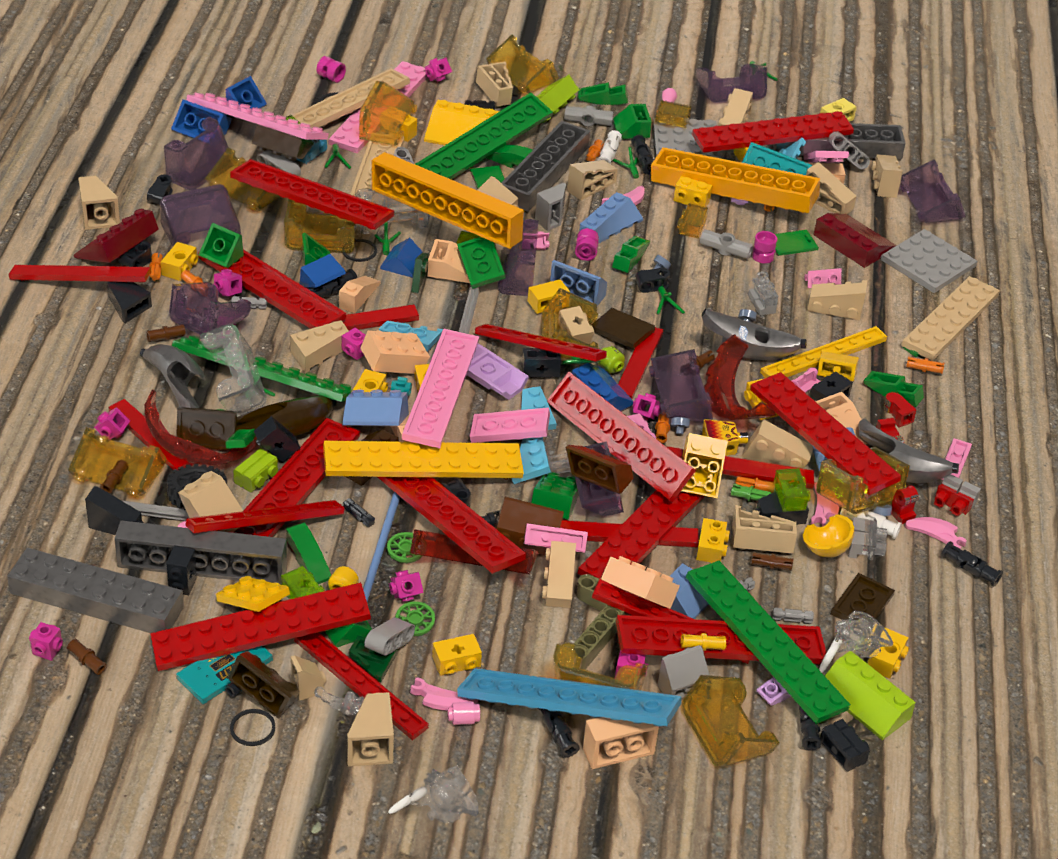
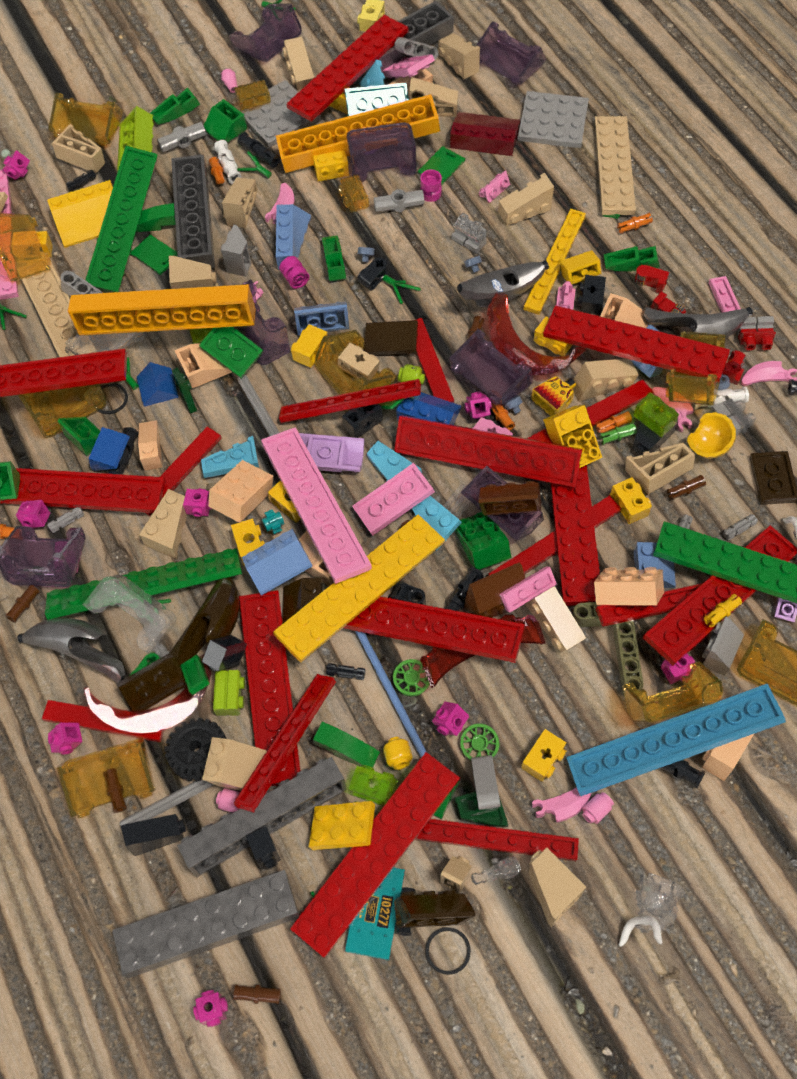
camera: 30 degrees left, 20 degrees up
none -> windscreen [347,123,416,183]

